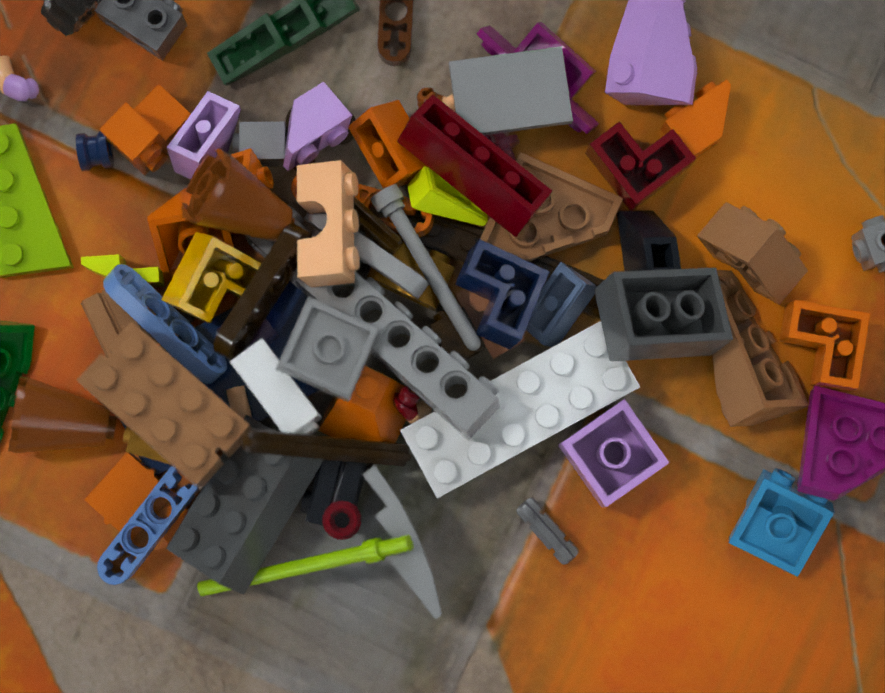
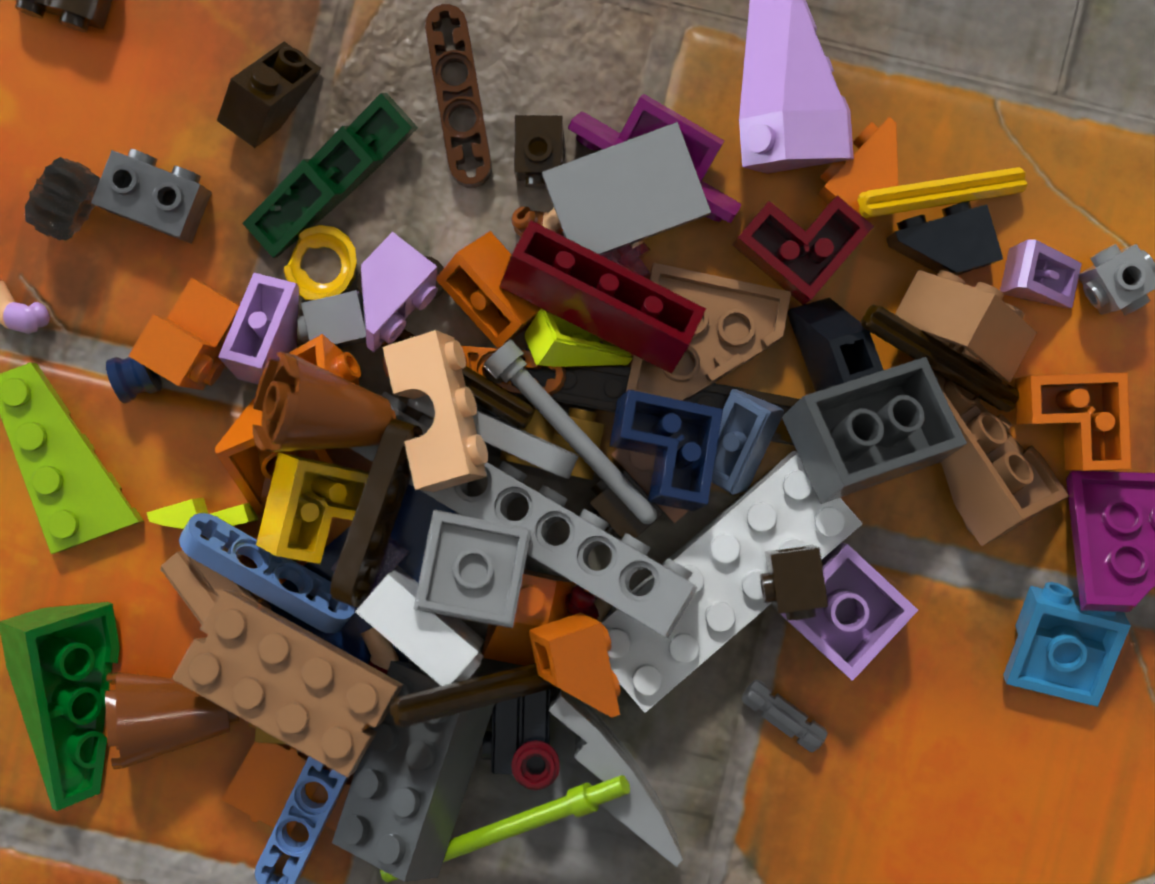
camera: 10 degrees left, 5 degrees up
none -> yellow piece [284,225,357,301]
none -> dark brown brick [514,115,563,189]
none -> orange slope [529,612,621,718]
none -> dark brown brick [760,545,828,620]
none -> yellow axle [857,167,1027,218]
none -> dark brown axle [861,305,1019,412]
none -> black slope [886,201,1003,275]
none -> lavender slope [1000,240,1082,308]

